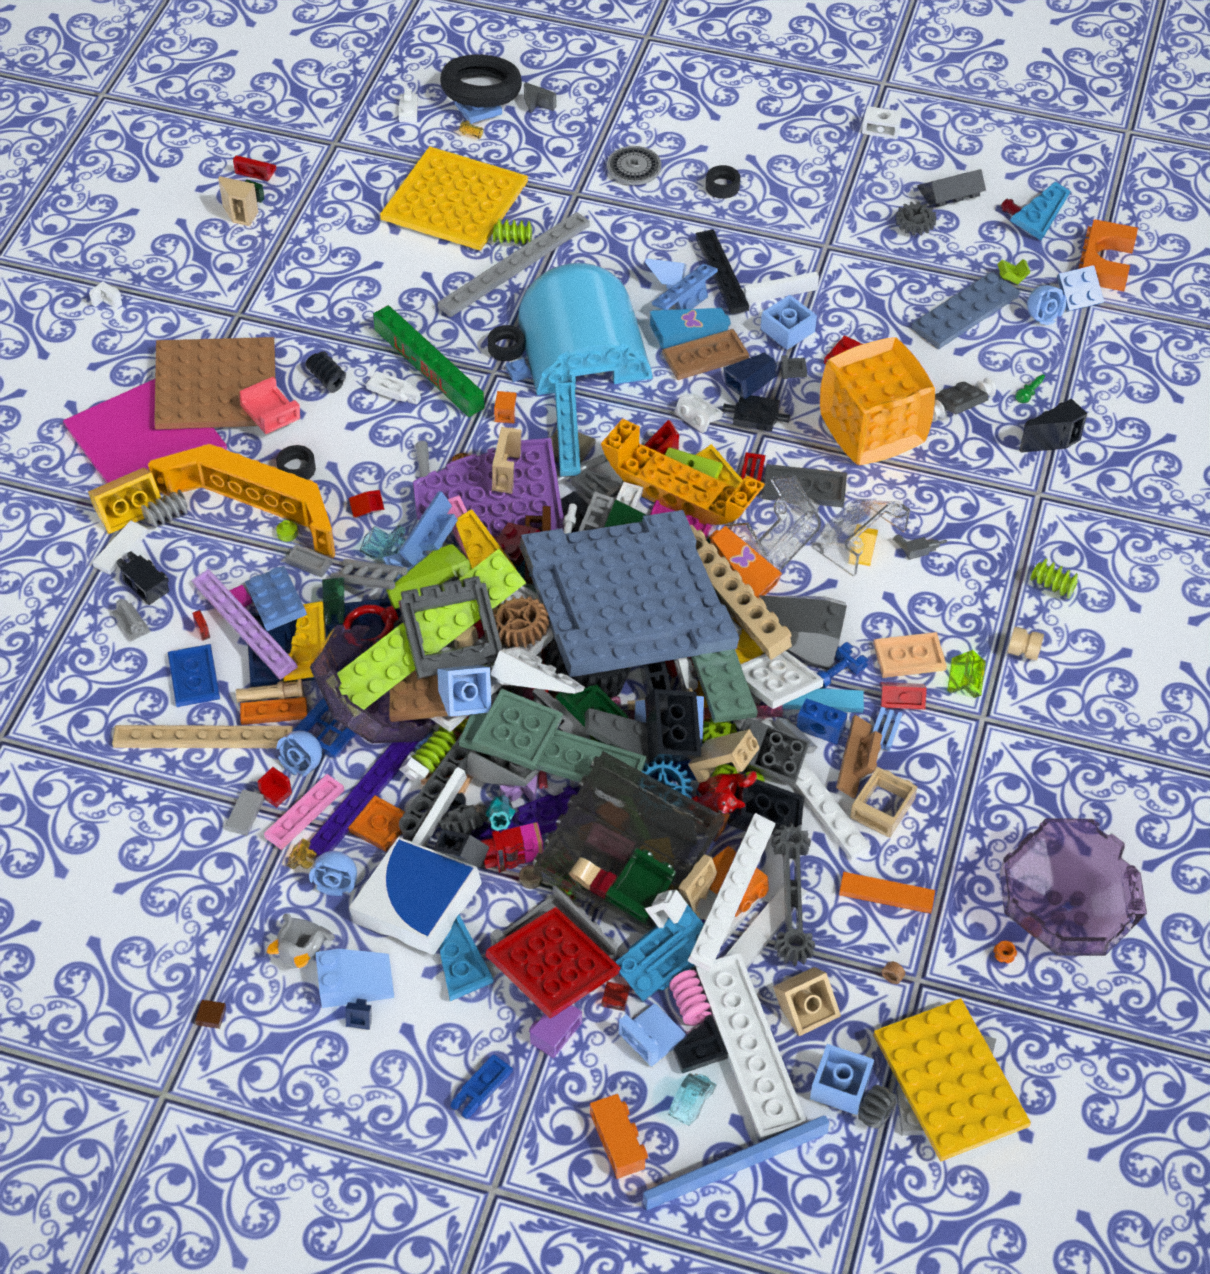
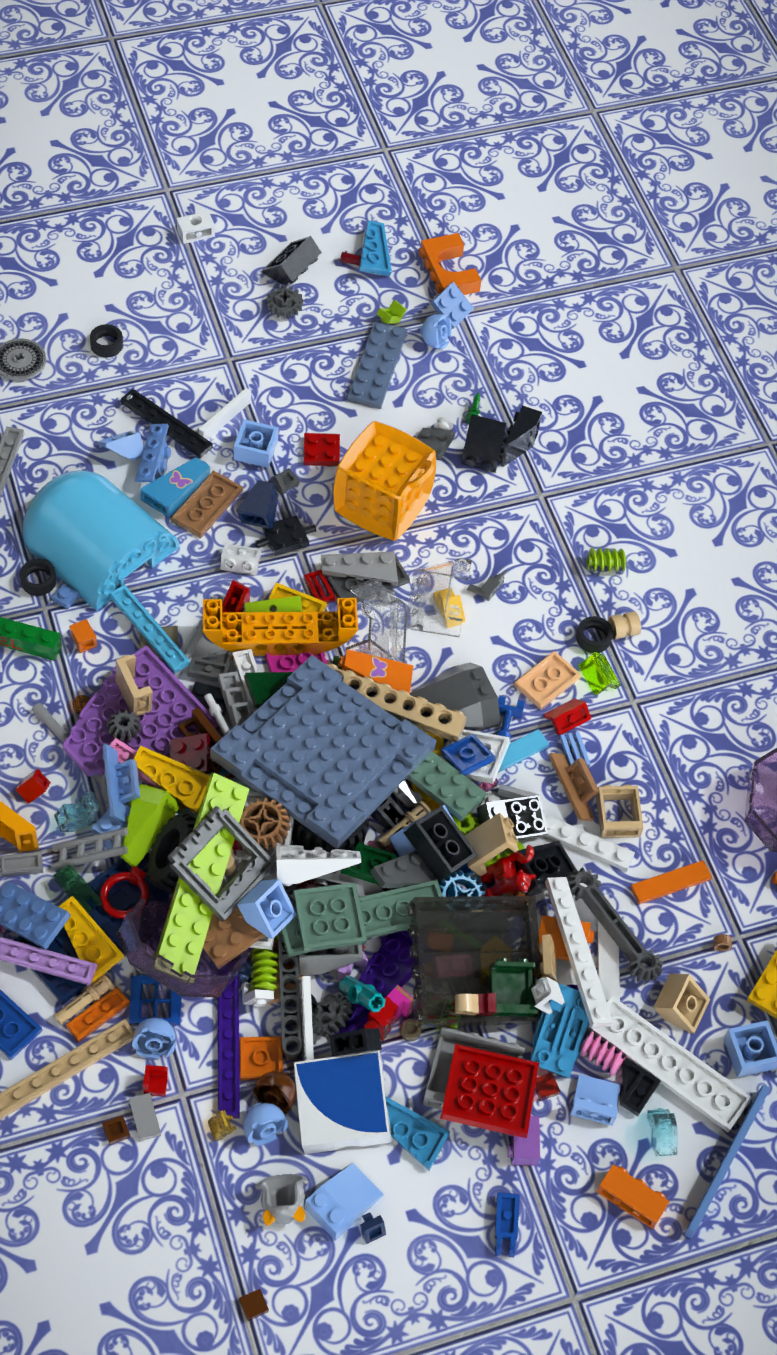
camera: 40 degrees left, 5 degrees up
bright pink plate [264,774,344,850] -> none
blue brick [796,698,848,745] -> none
none -> reddish brown tile [102,1115,131,1145]
none -> dark grey gear [107,709,141,742]
none -> reddish brown cylinder [253,1071,297,1114]
none -> light grey wing [321,551,398,586]
none -> blue tile [440,734,495,776]
none -> black slope [461,414,506,473]
none -> black tyre [576,616,613,653]

